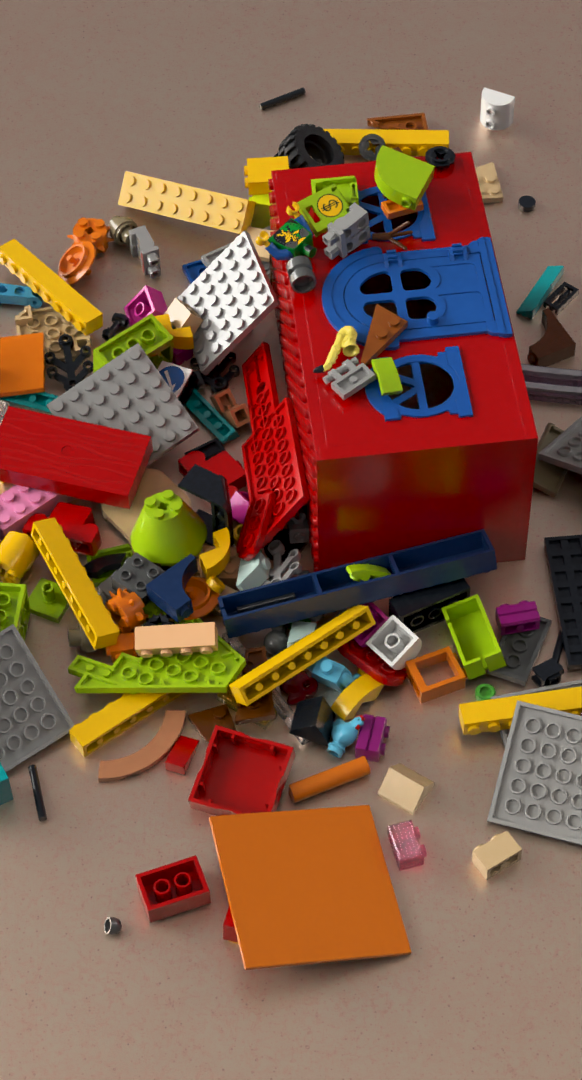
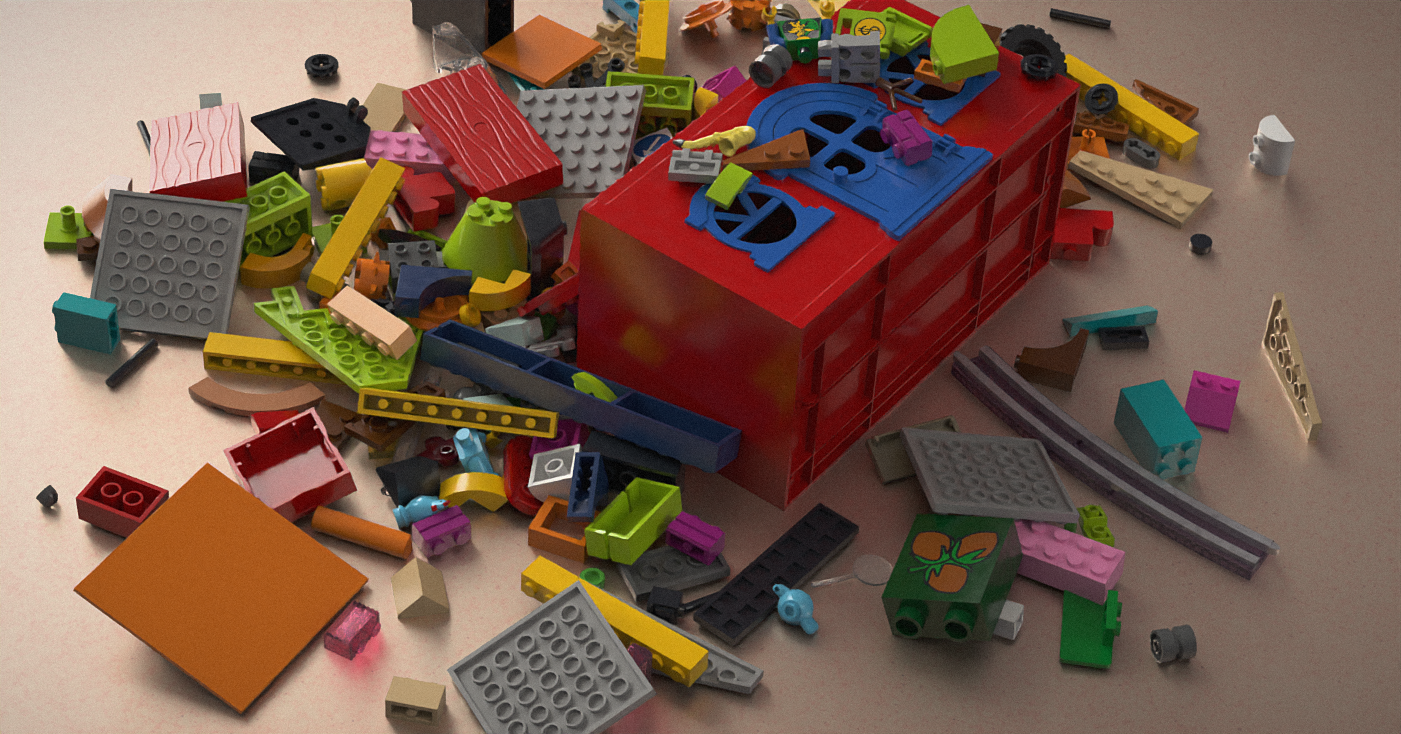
camera: 40 degrees right, 10 degrees down
none -> light orange arch [240,233,314,289]
none -> orange tile [551,260,579,286]
none -> dark blue arch [567,452,610,522]
none -> magenta brick [880,110,933,166]

